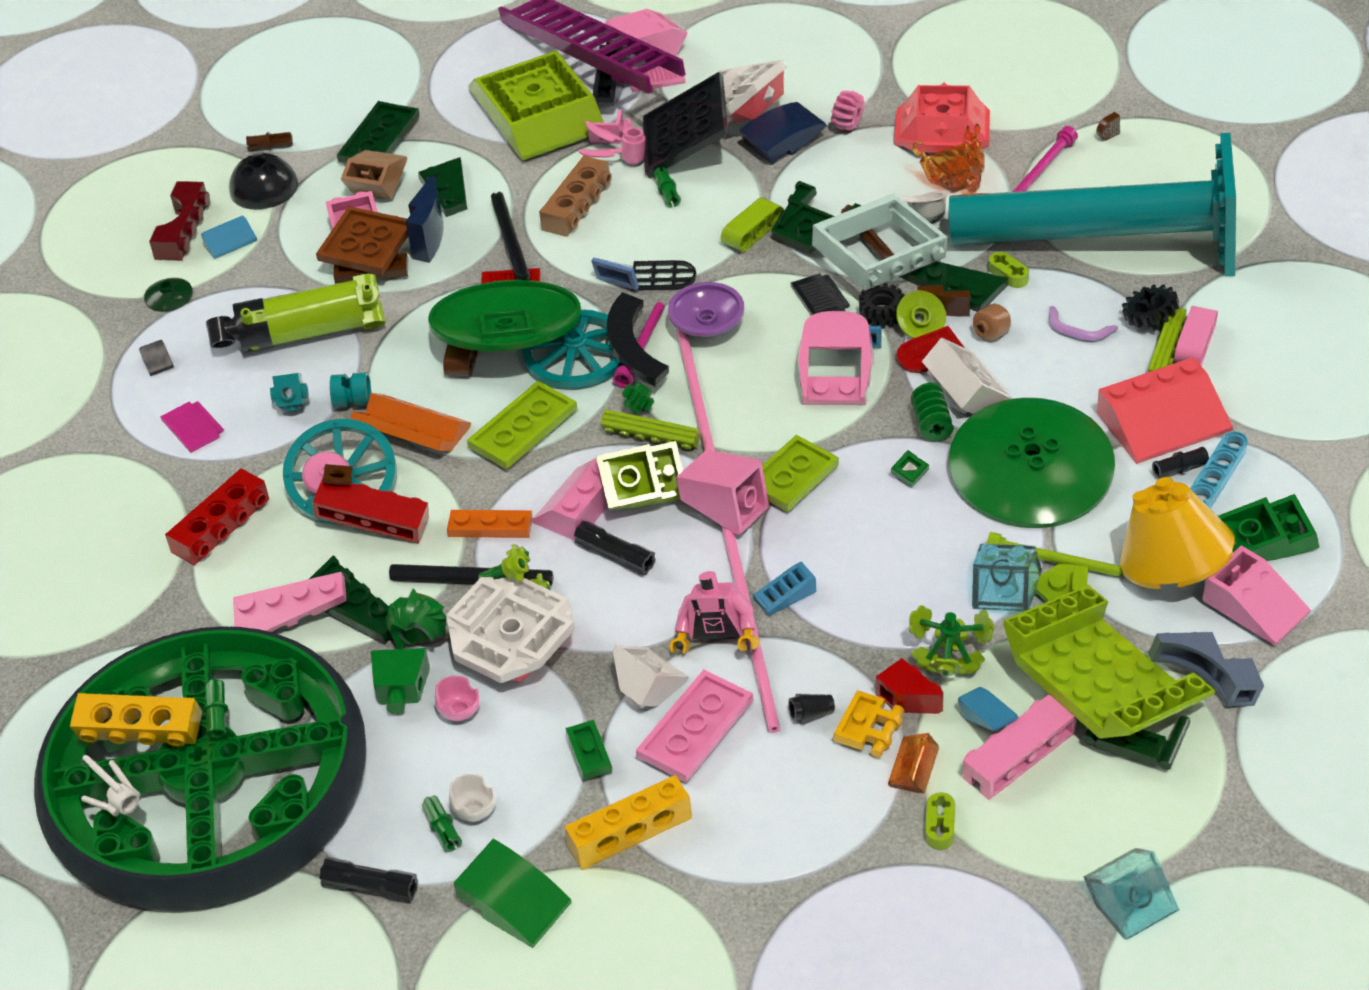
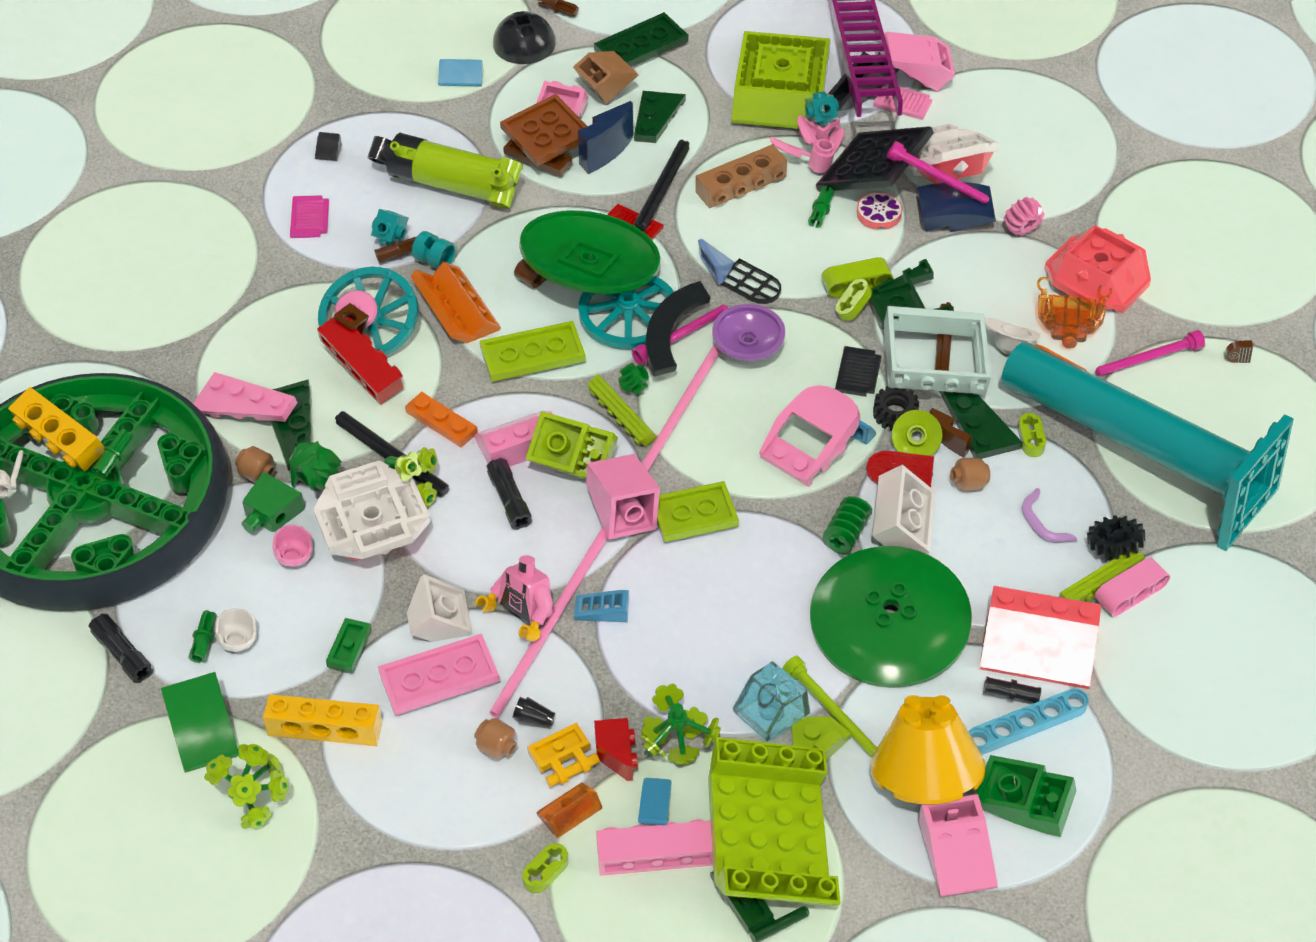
camera: 30 degrees right, 5 degrees up
dark green dish [144,277,193,312] -> none
dark red arch [149,181,210,261] -> none
red brick [165,468,270,566] -> none
green tile [891,450,929,488] -> none
sand blue arch [1148,632,1264,706] -> none
none -> lime plant [204,744,289,829]
none -> medium nougat head [235,446,275,483]
none -> reddish brown axle [374,236,417,264]
none -> medium nougat head [474,718,517,760]
none -> teal brick [805,91,839,125]
none -> lime beam [835,279,872,321]
none -> tile [857,192,903,229]
none -> dark pink piece [887,141,989,204]

